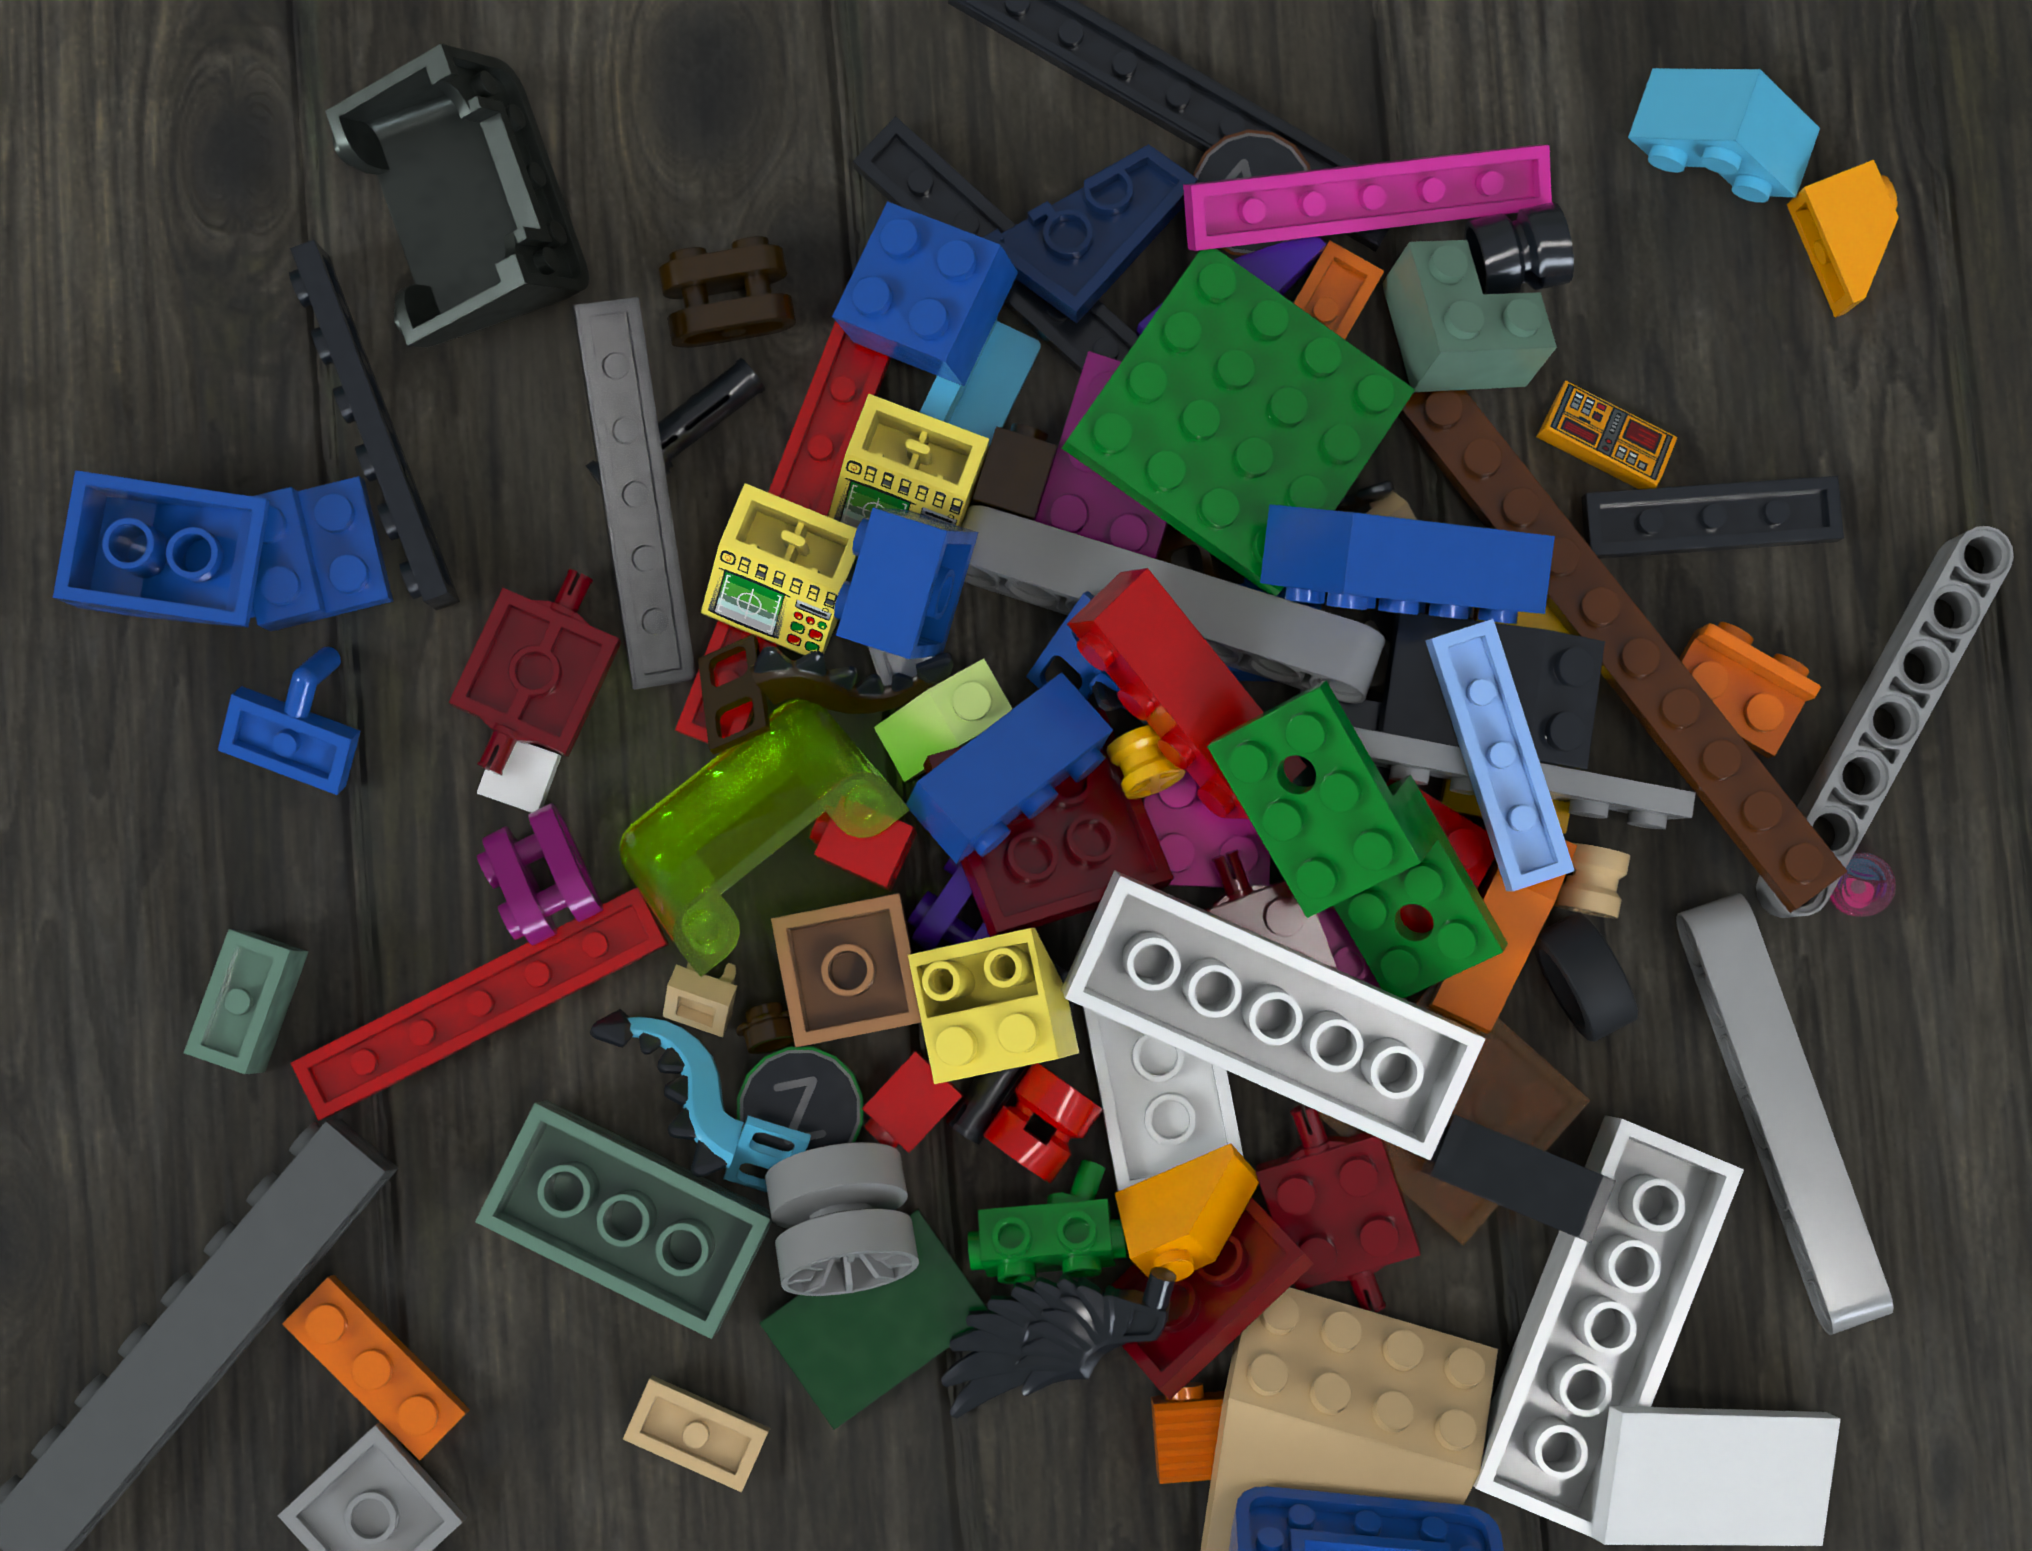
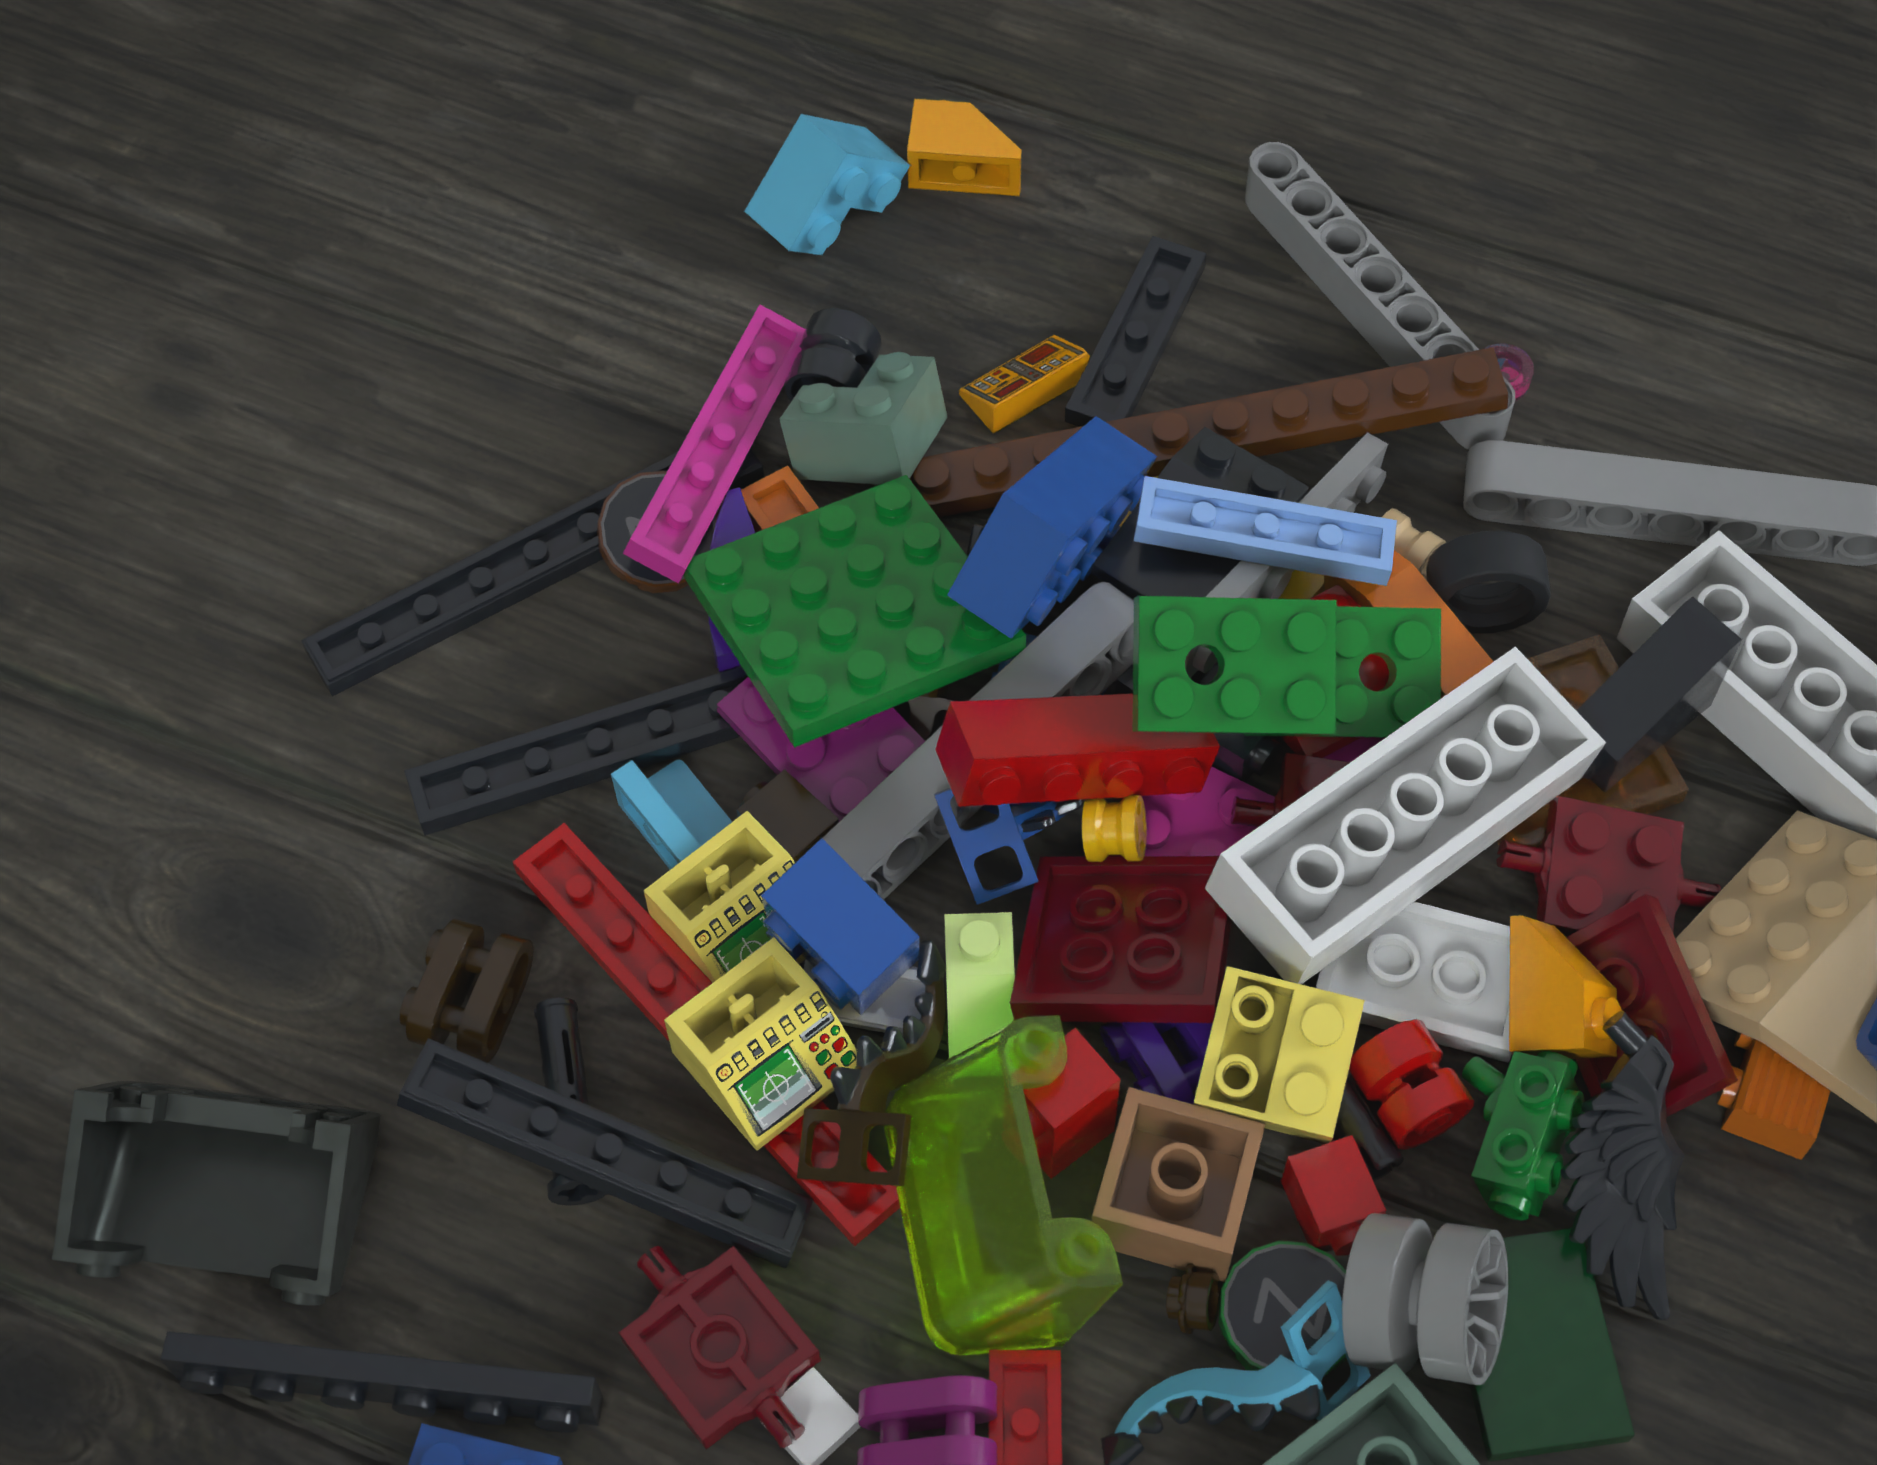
camera: 55 degrees left, 25 degrees down
tan tile [663,952,737,1038] -> none
blue brick [832,201,1018,386] -> none
blue brick [905,672,1113,864] -> none
dark blue wing [982,144,1198,324] -> none
orange bracket [1679,622,1821,758] -> none

